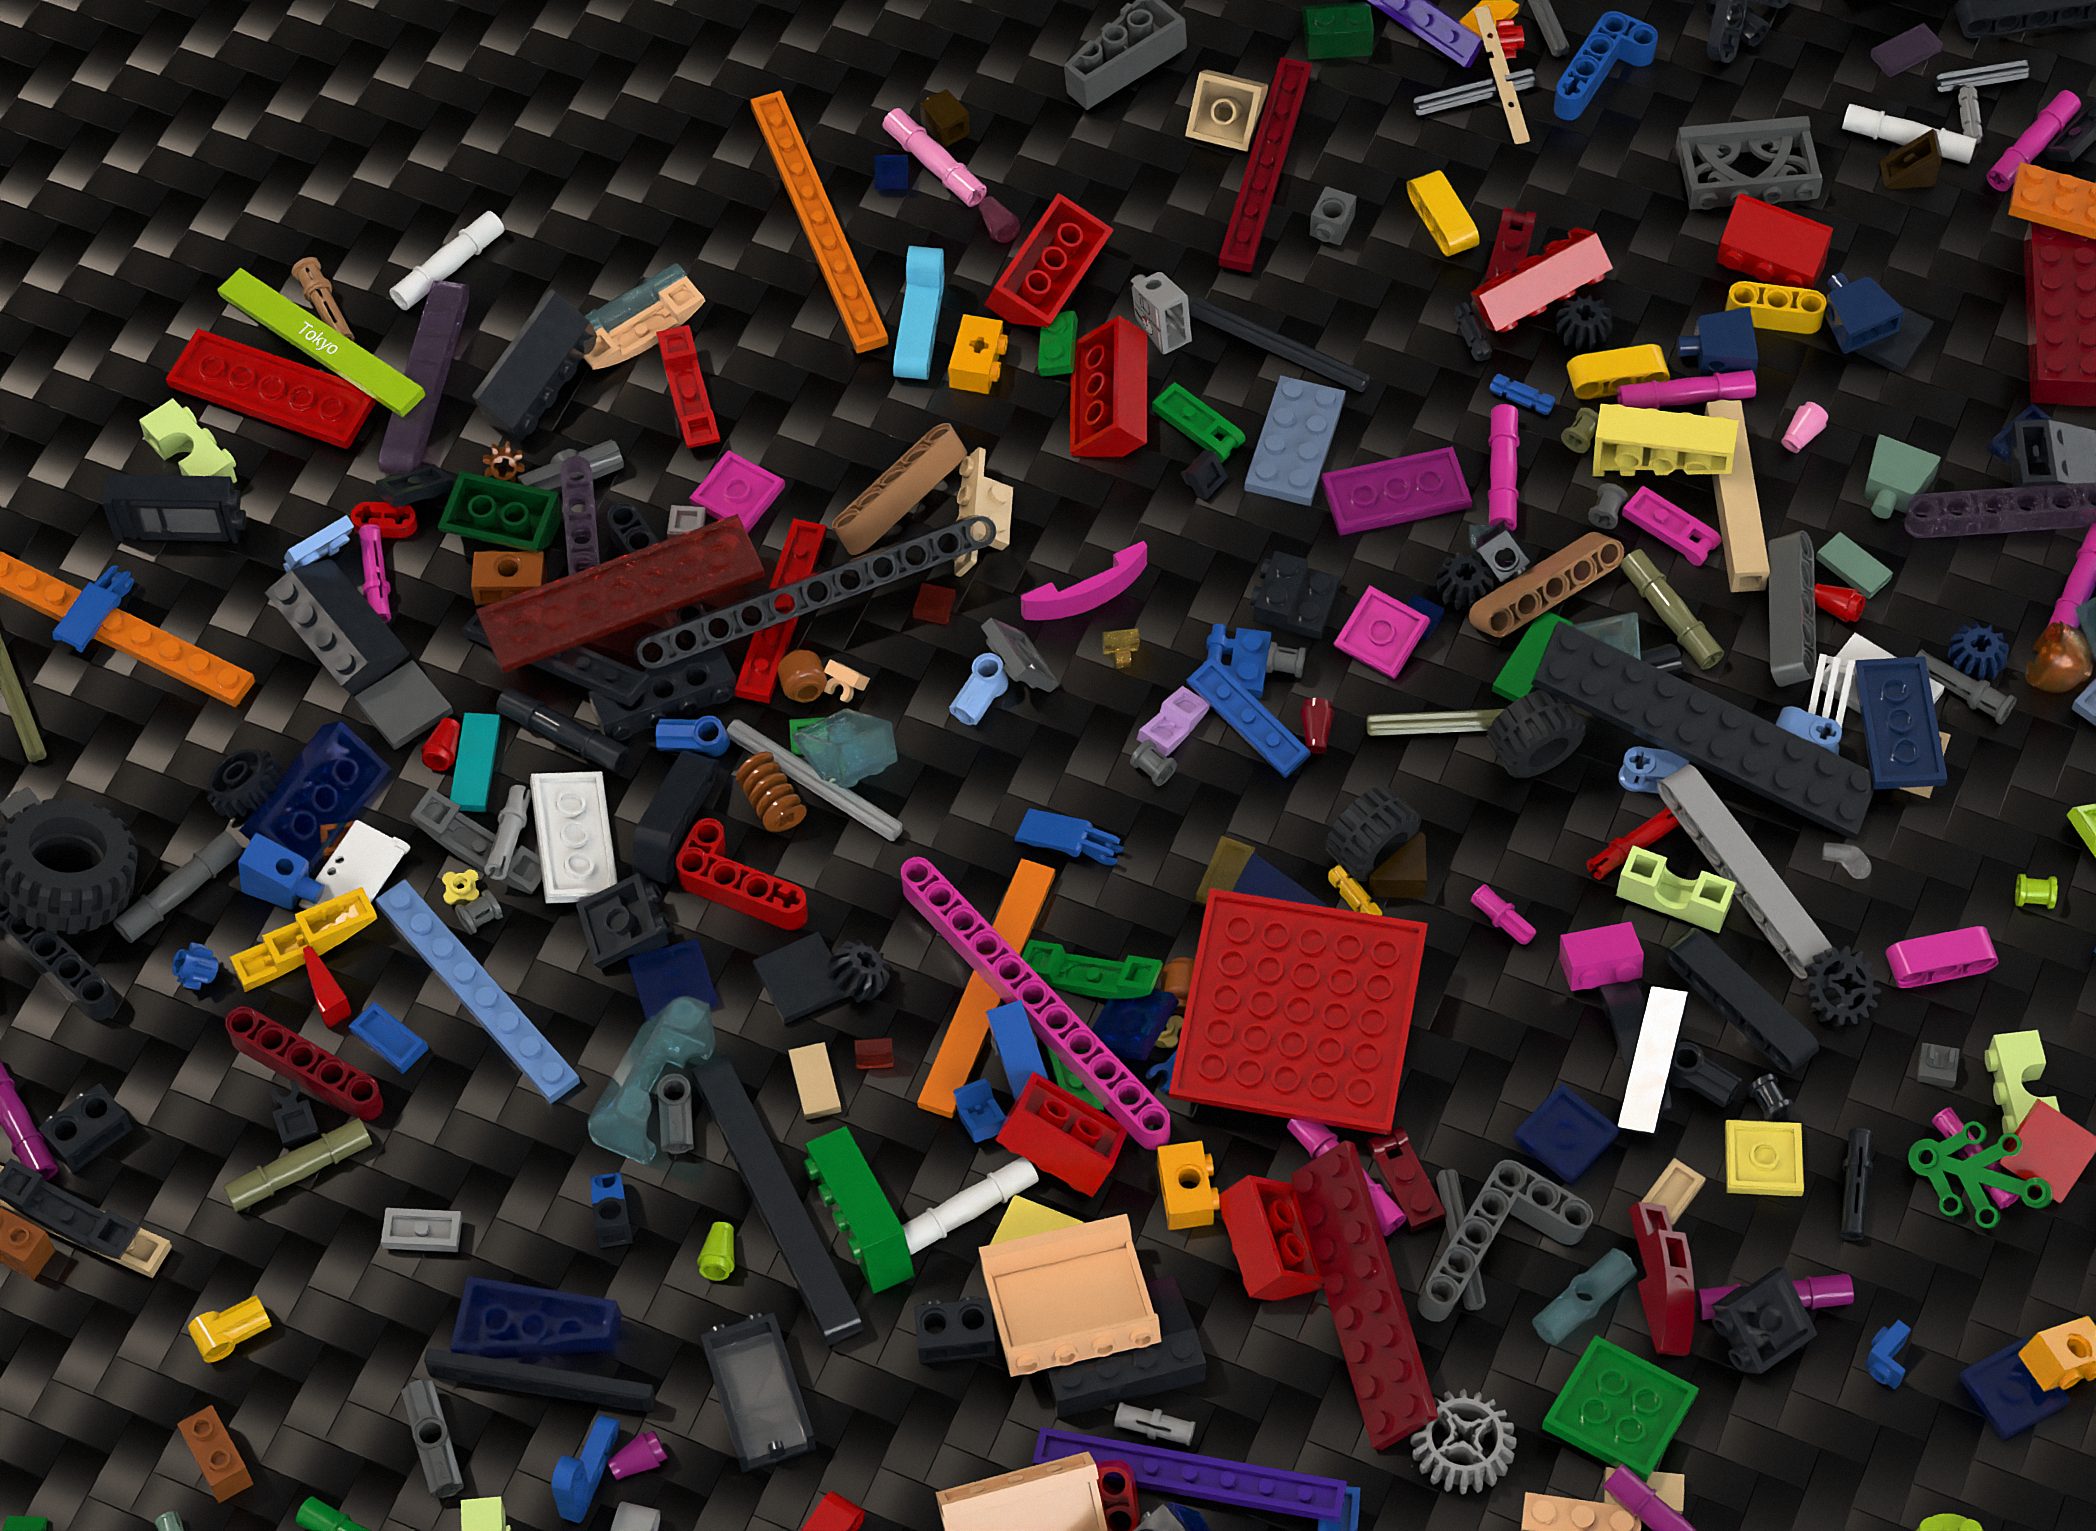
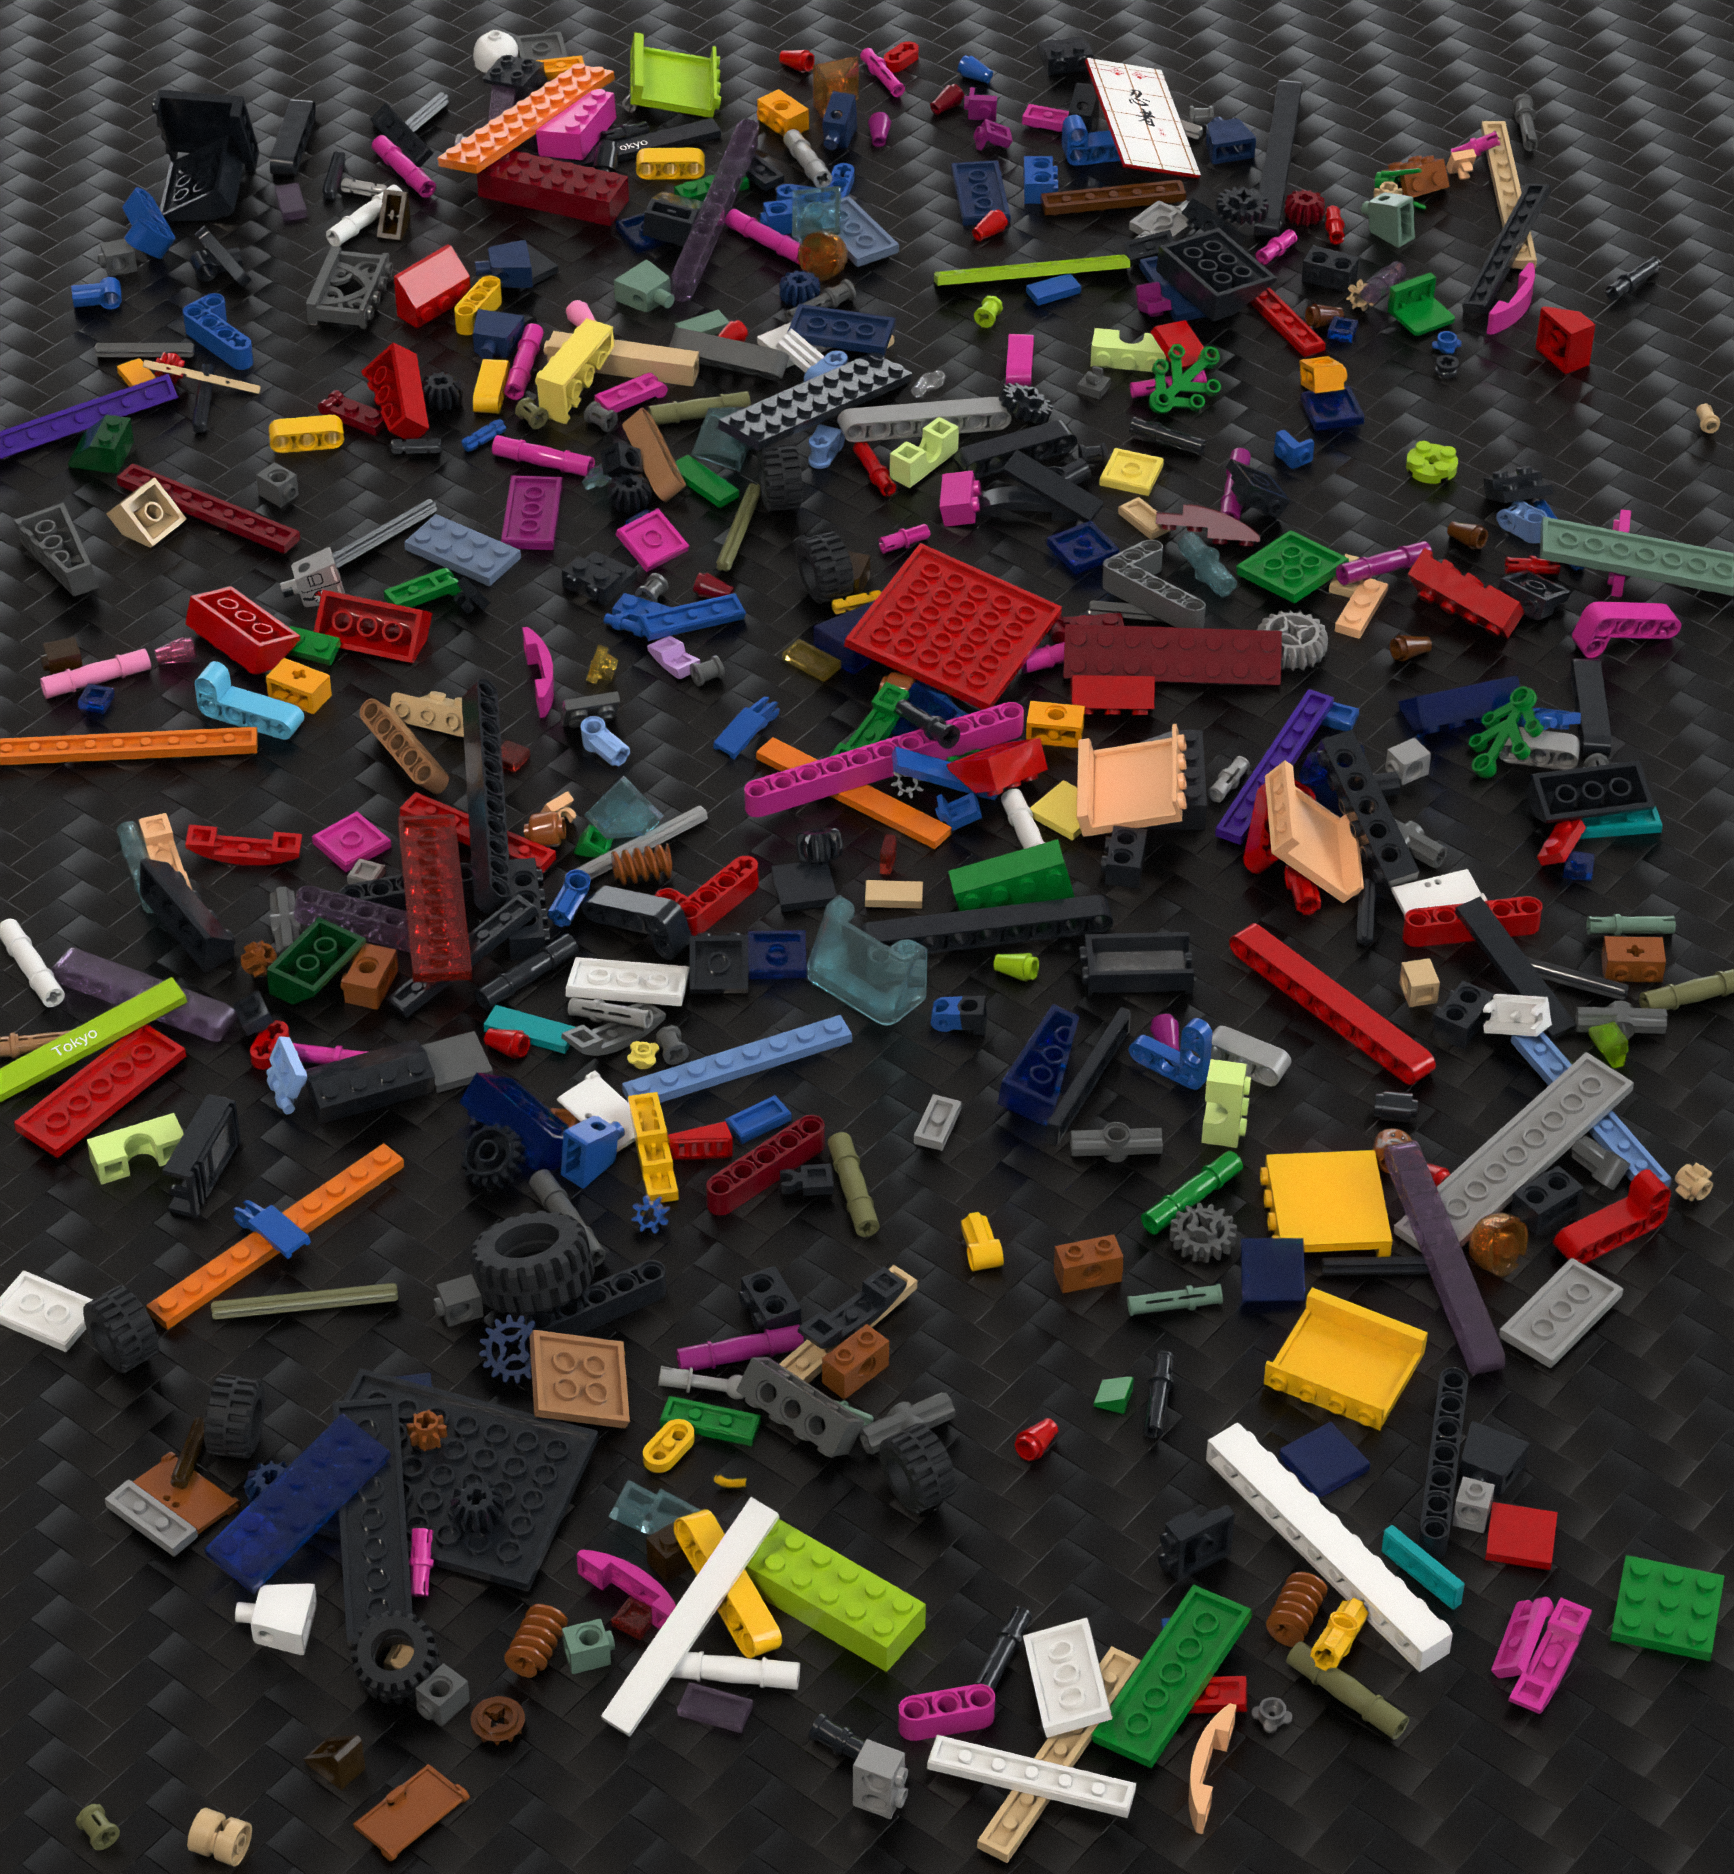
camera: 75 degrees left, 15 degrees down
none -> black pin [895,699,960,749]

